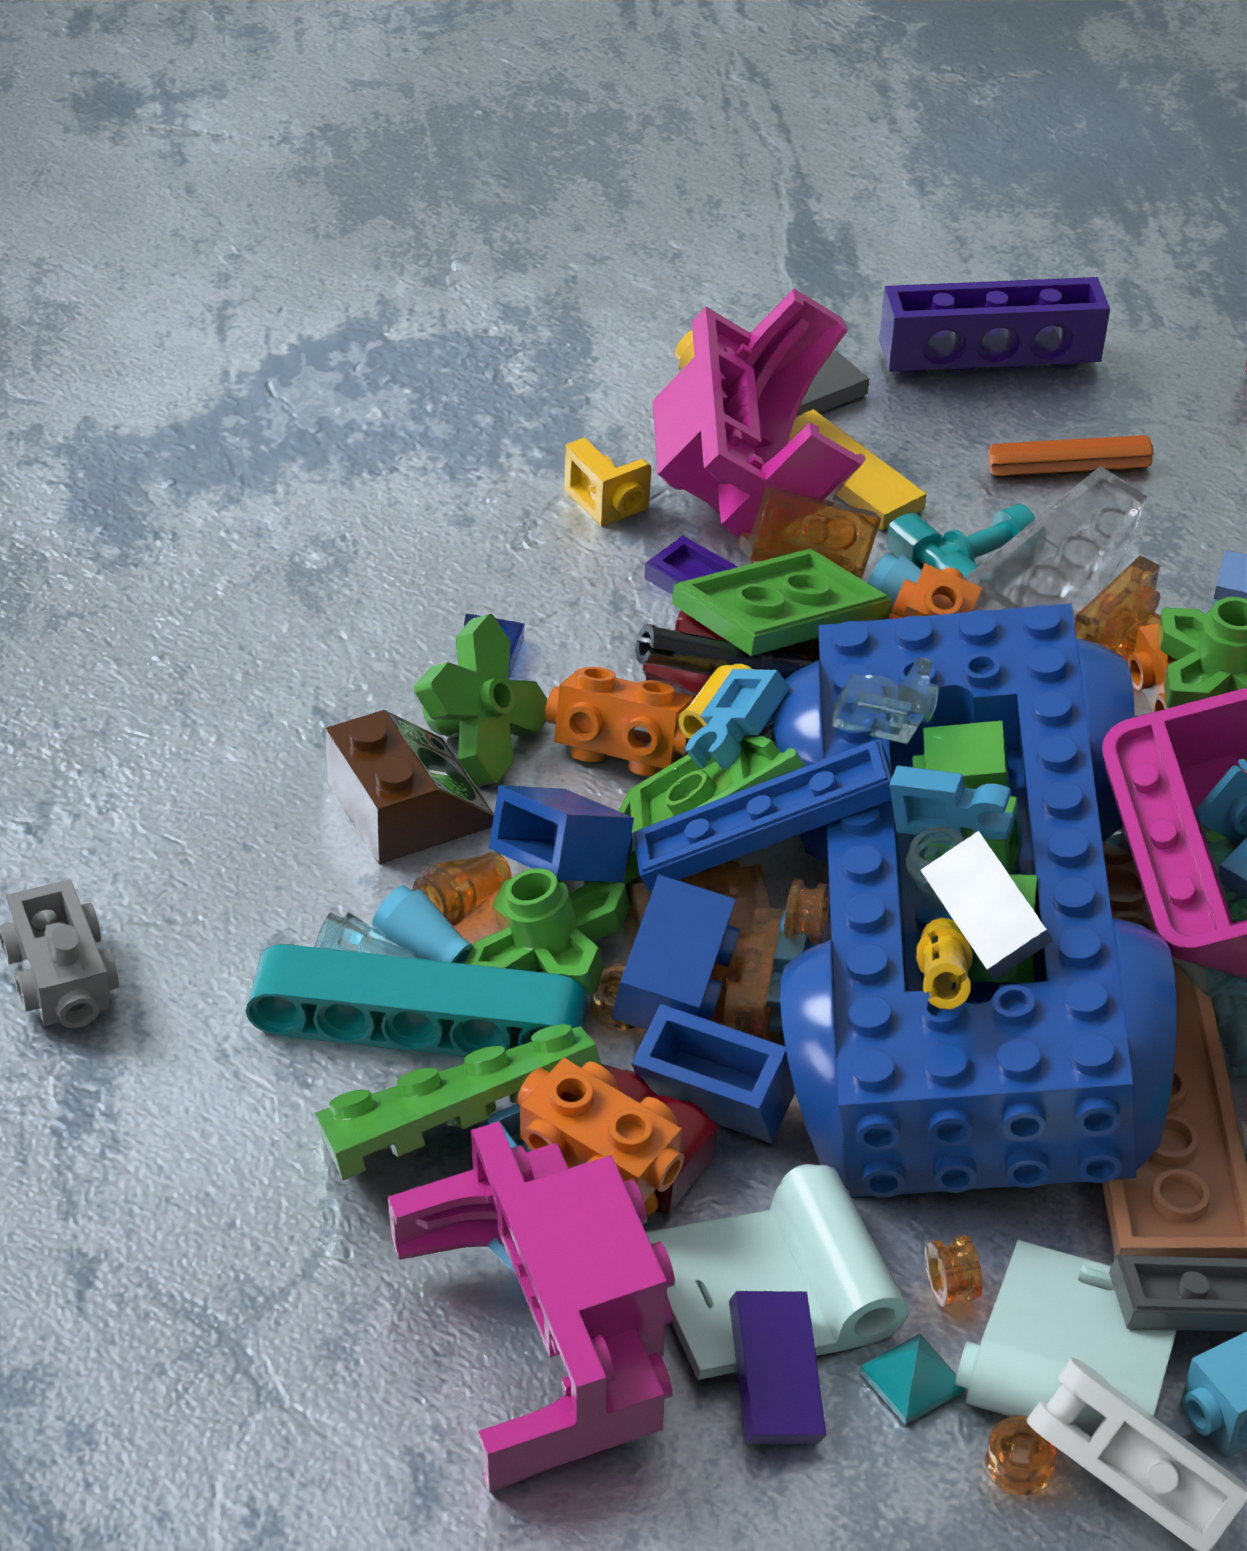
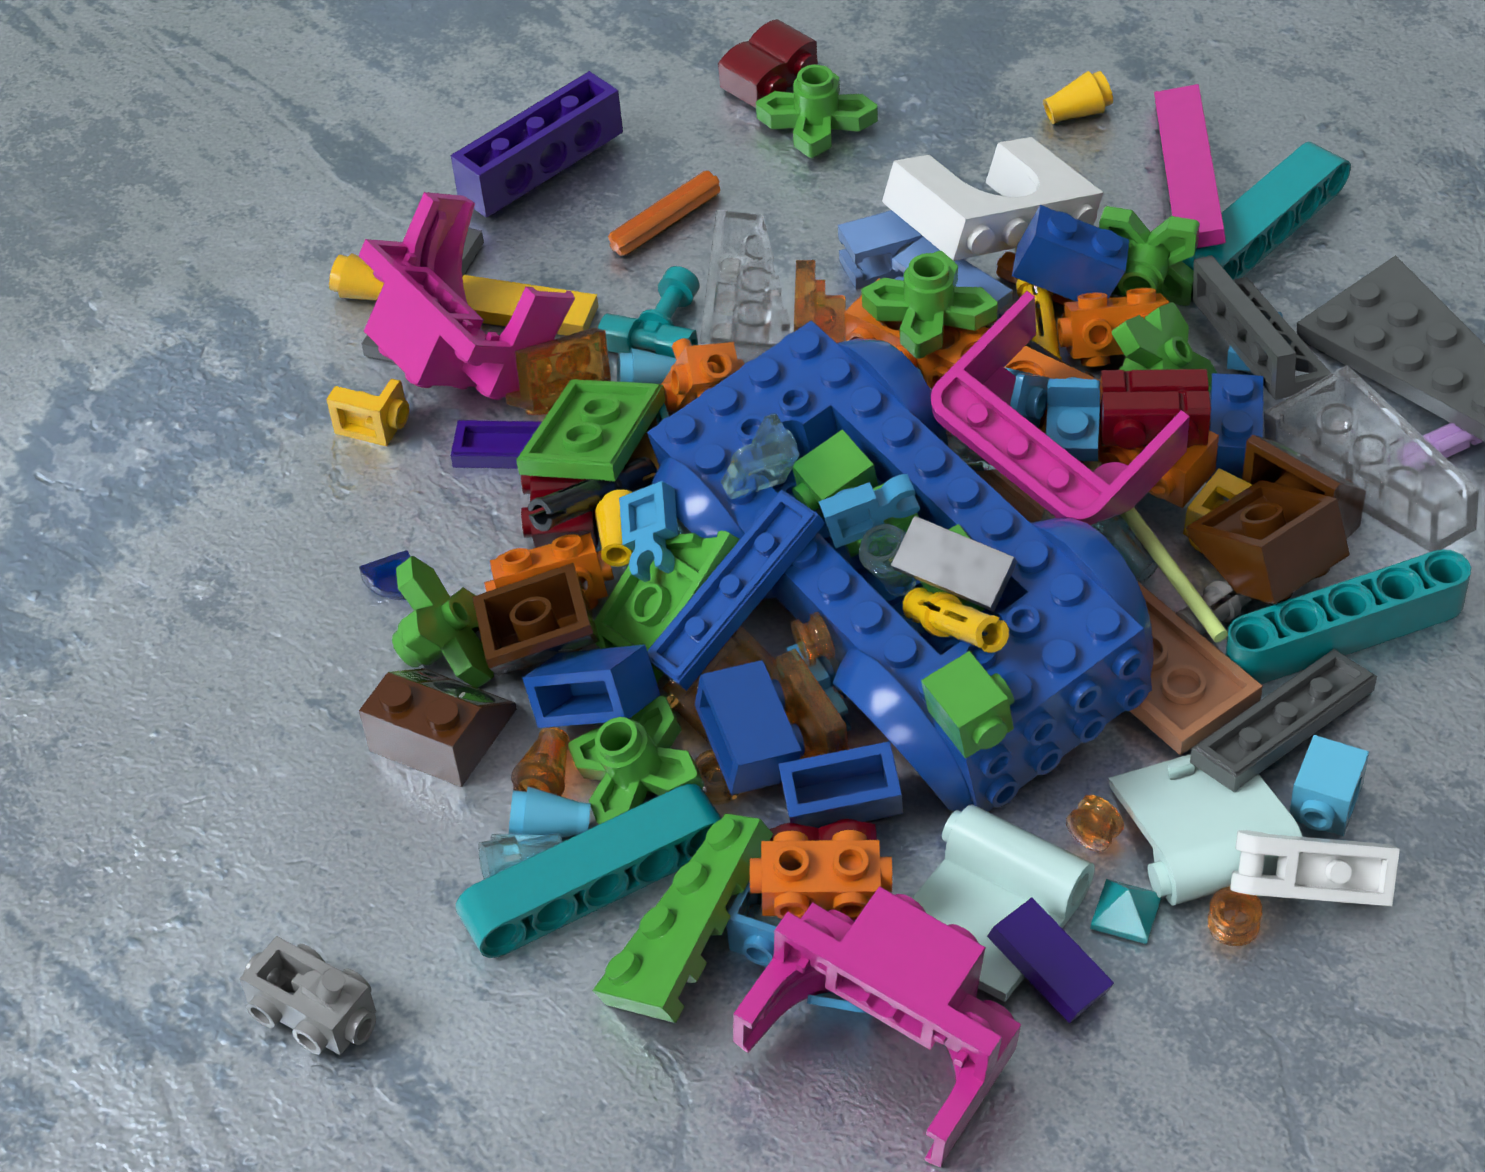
camera: 30 degrees left, 5 degrees up
none -> reddish brown slope [473,563,600,676]
none -> bright green brick [921,651,1015,759]

